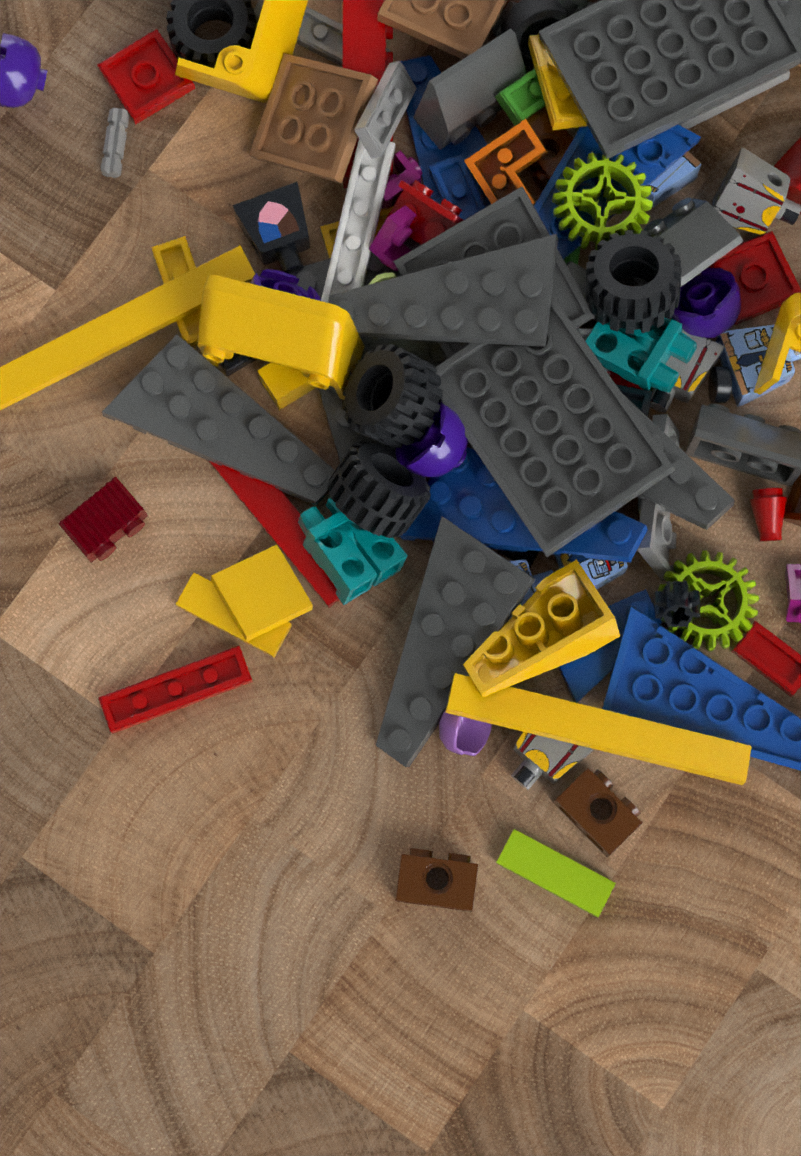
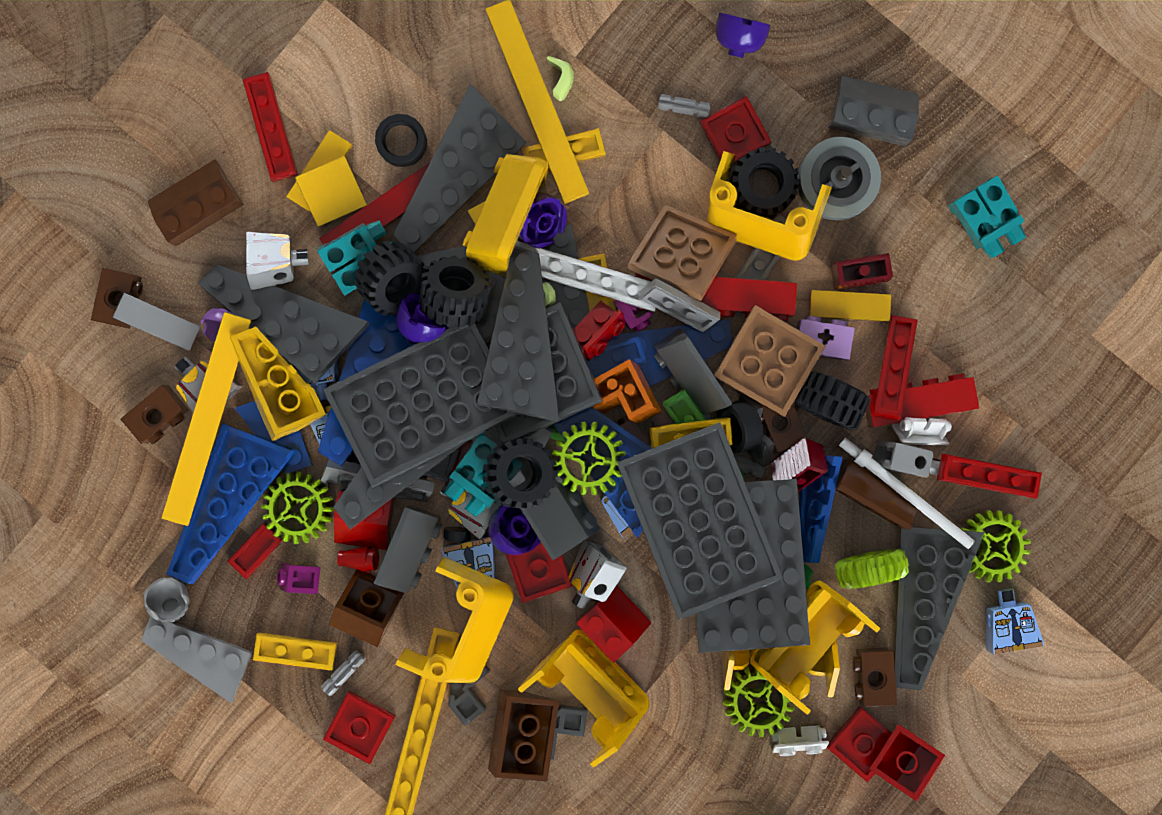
camera: 90 degrees right, 10 degrees up
dark red brick [59,477,148,563] -> none
black torso [233,182,311,273] -> none
magenta bracket [369,205,416,271] -> none
lime tile [496,829,616,918] -> none
black gear [654,581,701,627] -> none
none -> light grey tile [112,293,200,351]
none -> reddish brown slope [148,159,244,246]
none -> torso [246,232,309,290]
none -> red slope [334,490,395,550]
none -> black tyre [375,114,427,167]
none -> yellowish green hair [547,56,574,101]

